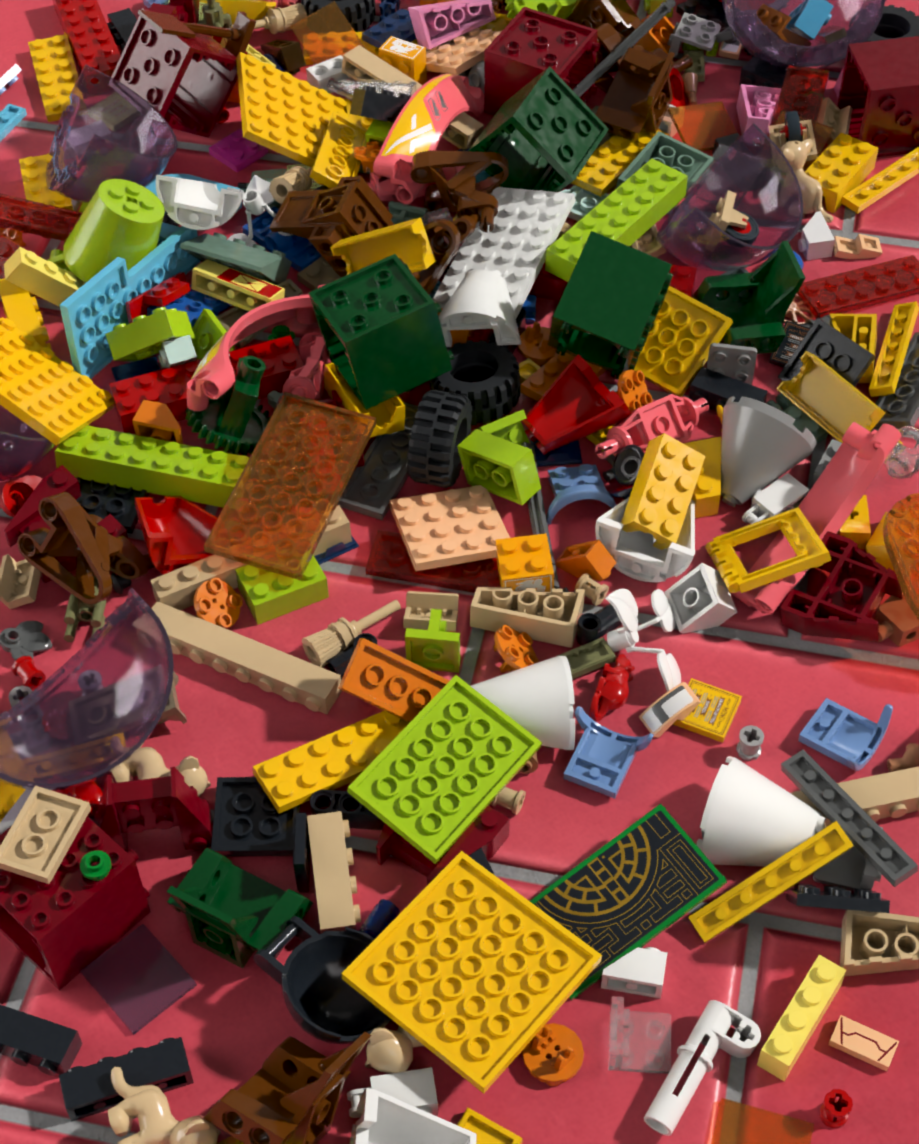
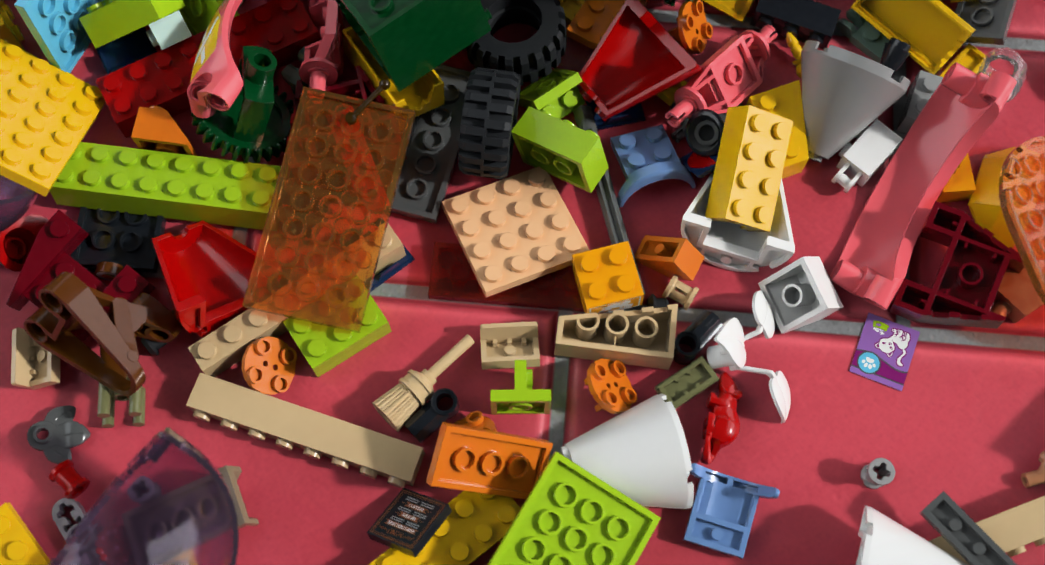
camera: 10 degrees left, 20 degrees up
slope [639,682,701,738] -> none
yellow tile [673,678,742,743] -> none
yellow hinge [705,507,831,593] -> none
medium blue piece [798,698,893,771] -> none
none -> dark brown hinge [345,79,390,125]
none -> black tile [367,488,452,558]
none -> sticker [849,312,920,391]
none -> black cone [880,37,911,78]

